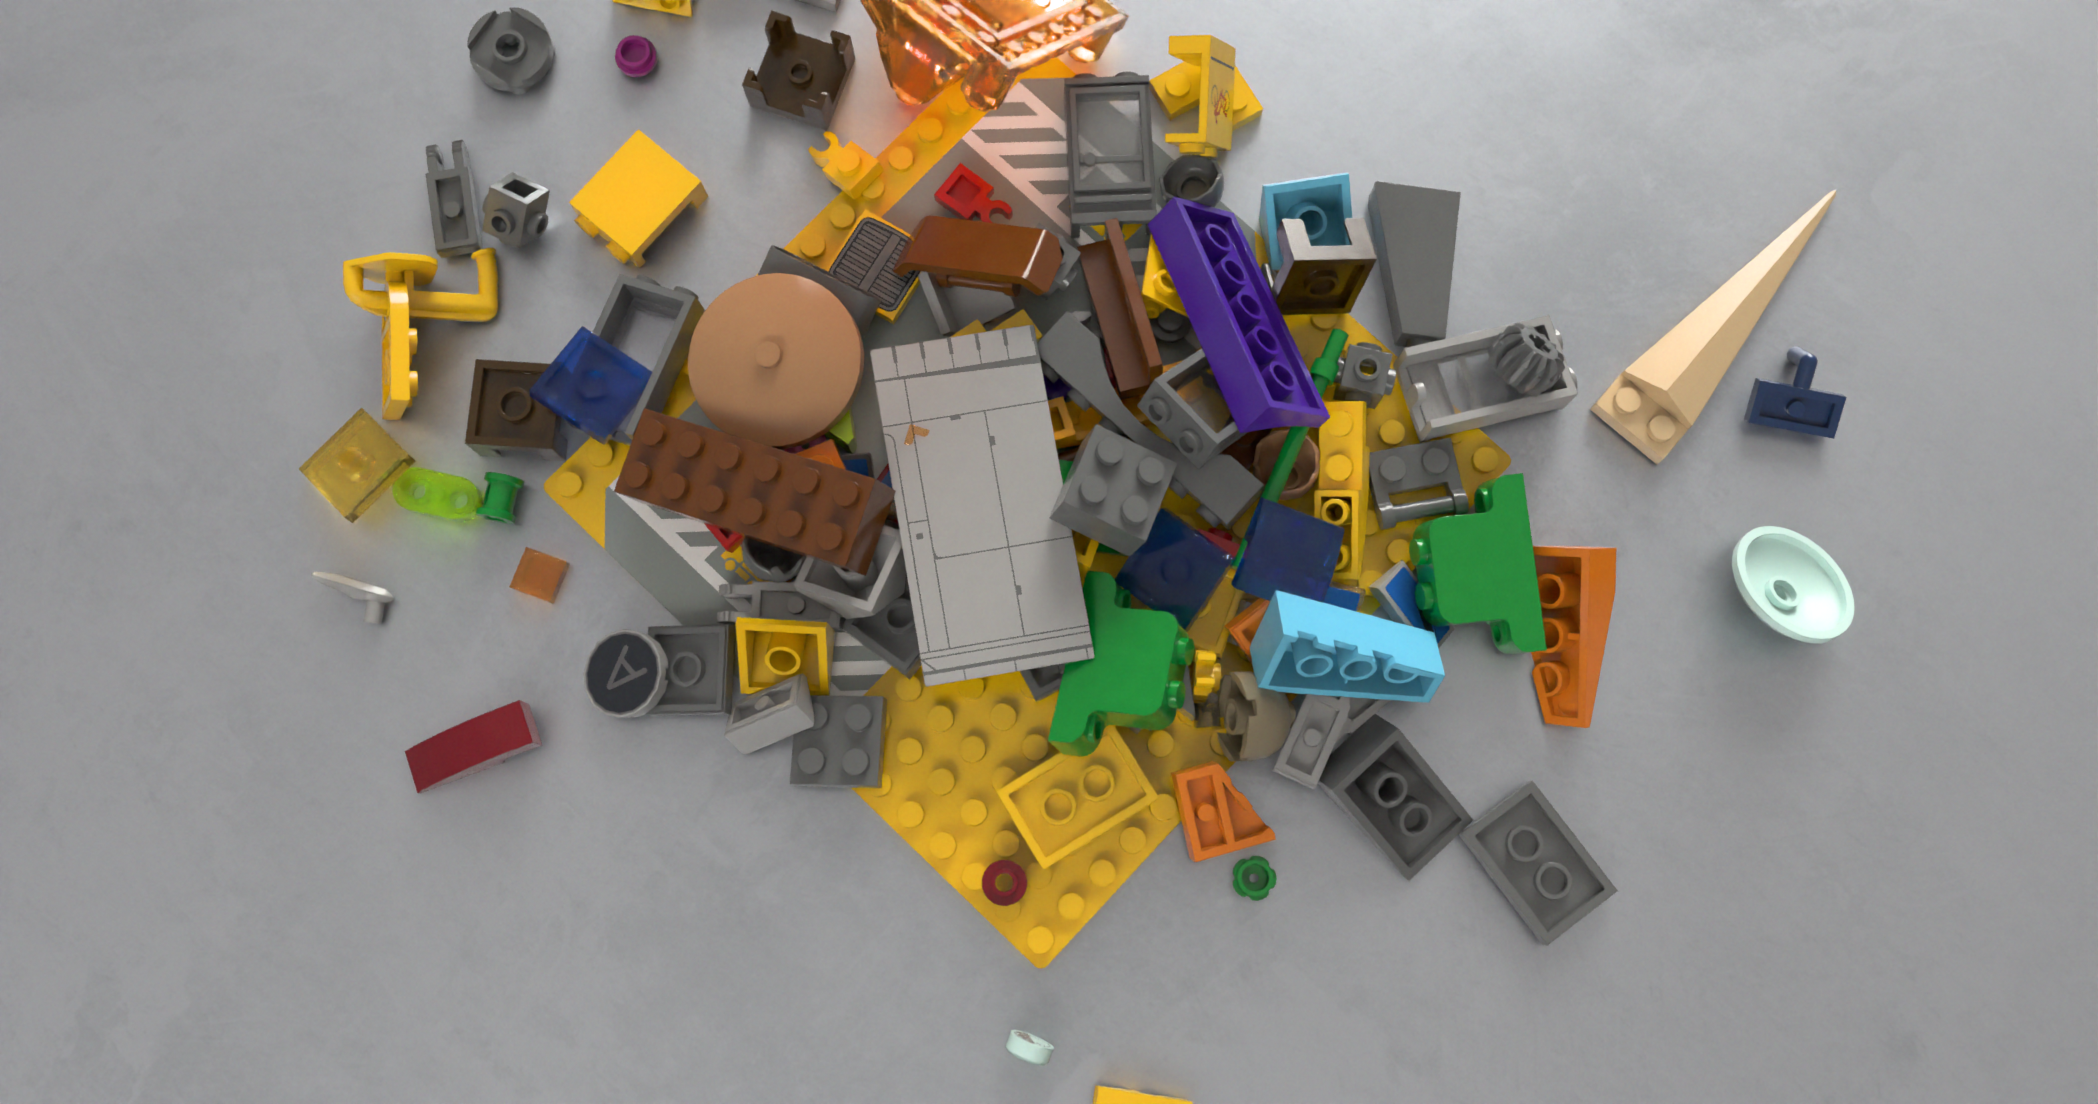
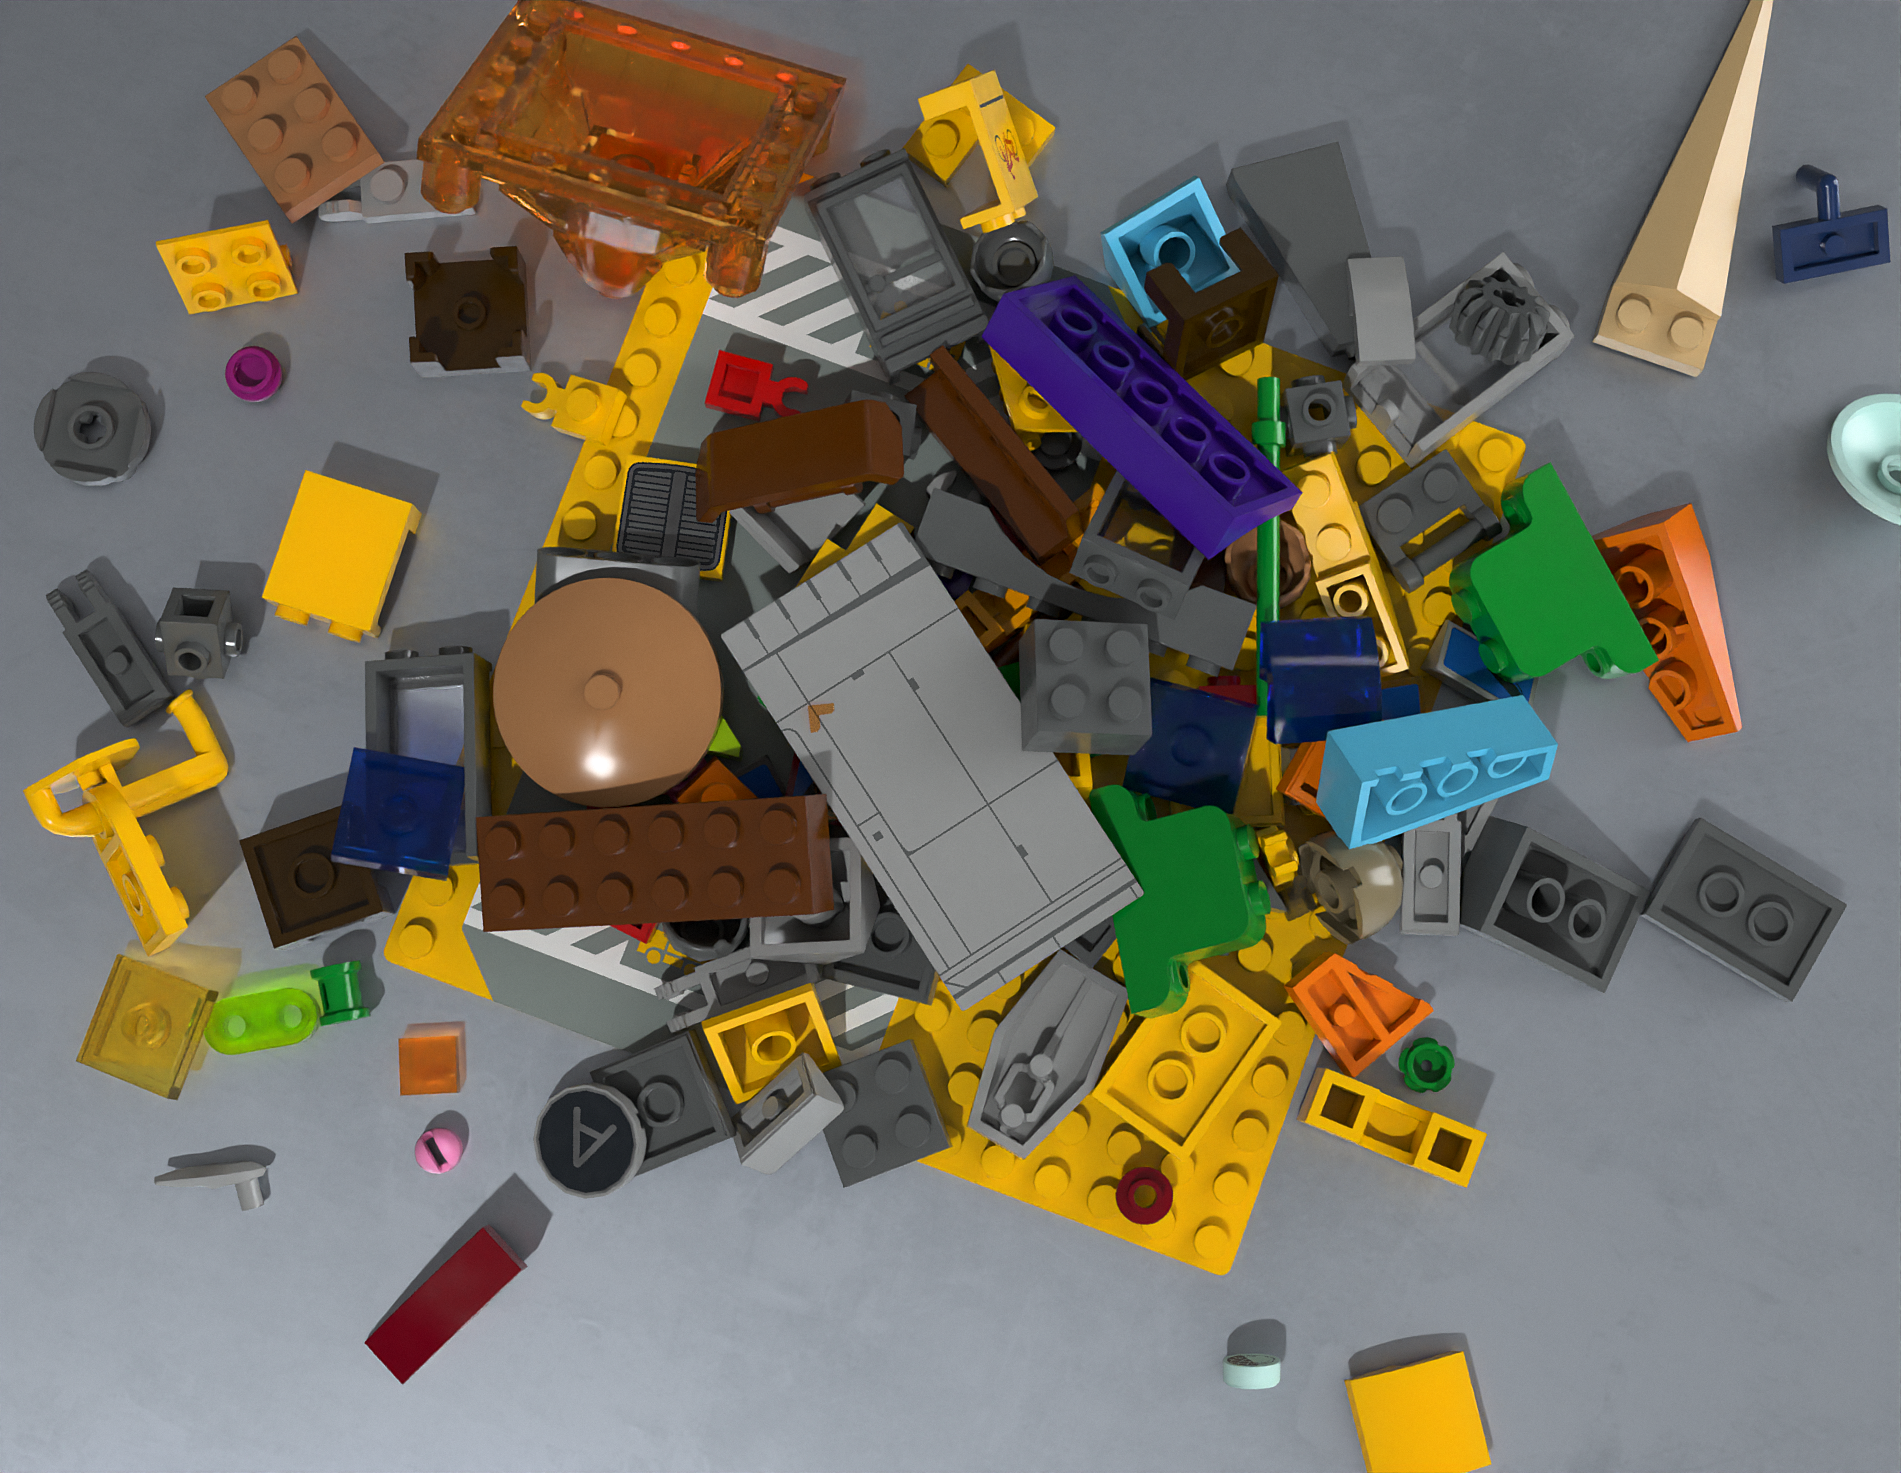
camera: 30 degrees left, 5 degrees up
none -> bright pink hinge [415,1128,463,1174]
none -> light grey piece [967,949,1128,1160]
none -> yellow arch [1296,1067,1487,1188]
none -> light grey slope [1346,256,1416,366]

